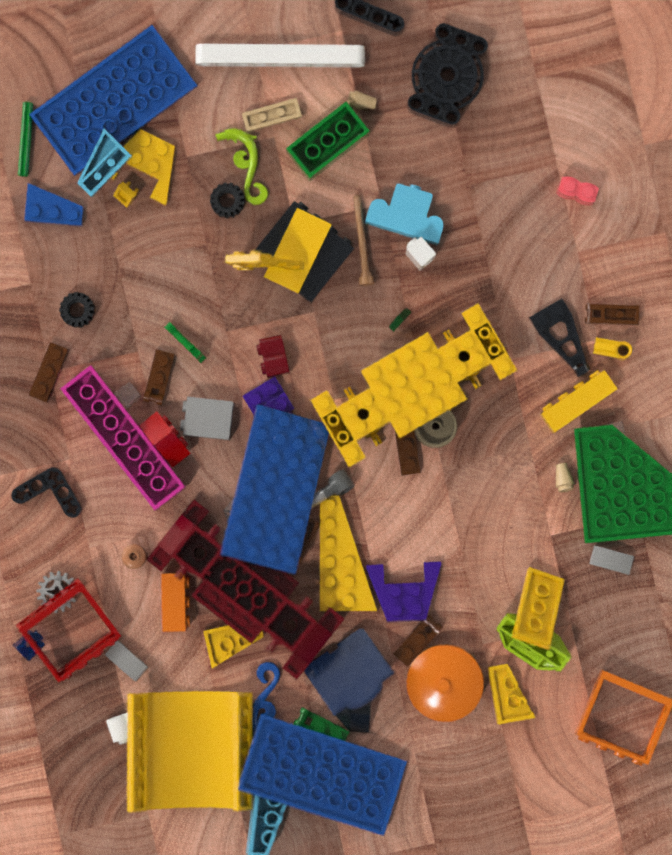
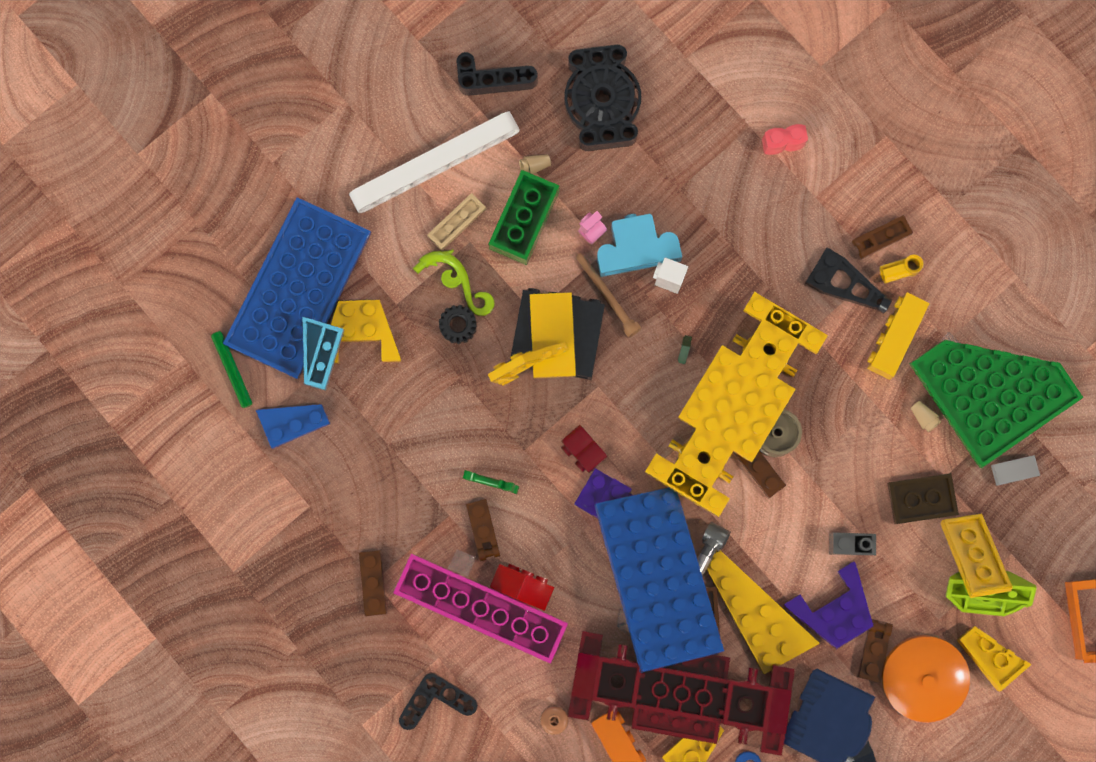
camera: 25 degrees left, 5 degrees down
black tyre [59,292,95,328] -> none
yellow tile [113,181,139,208] -> none
light grey brick [180,397,234,441] -> none
none -> bright pink plate [578,211,607,244]
none -> dark grey slope [829,532,876,555]
none -> dark brown plate [887,473,959,524]

